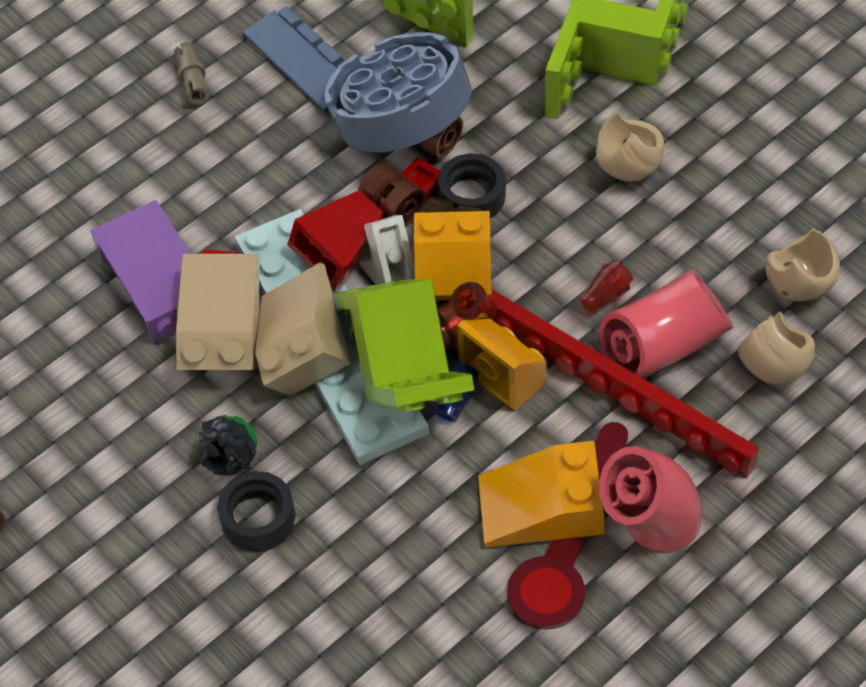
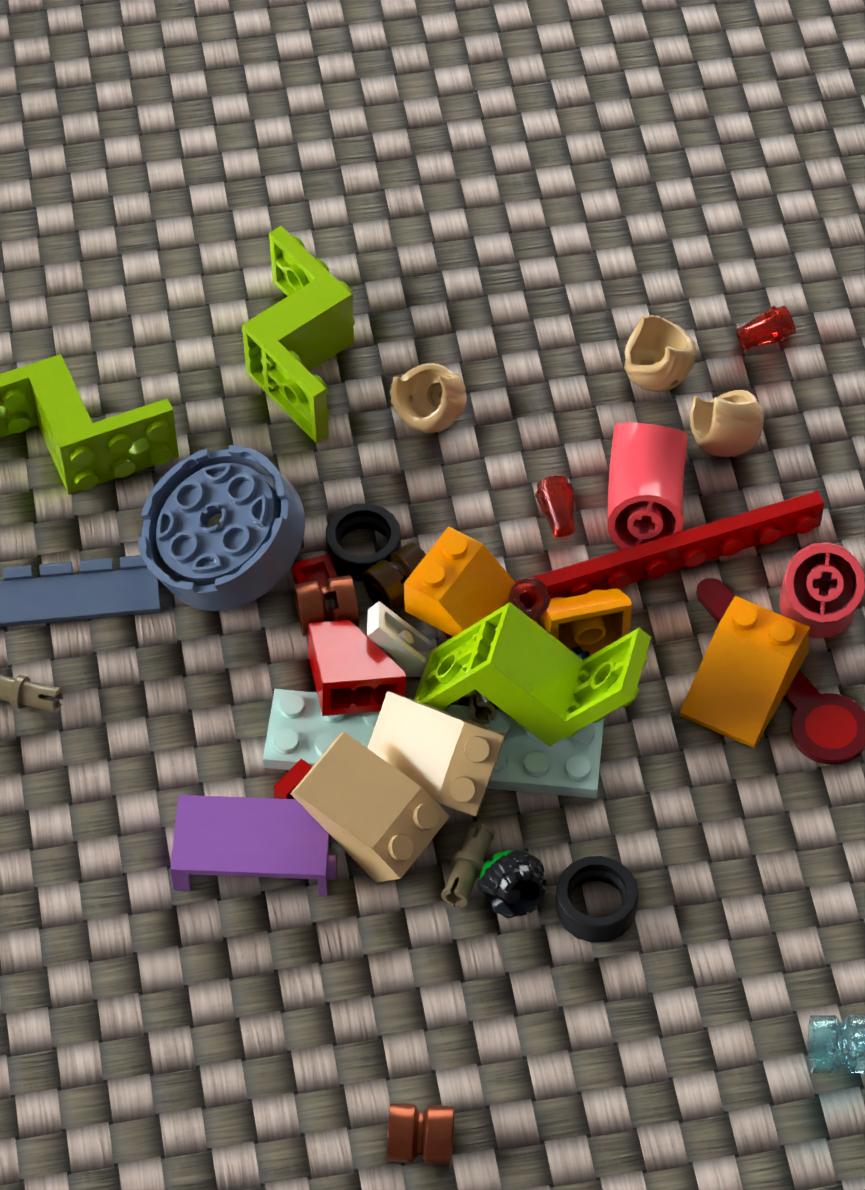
camera: 60 degrees left, 0 degrees up
none -> dark tan pin [441,823,495,908]

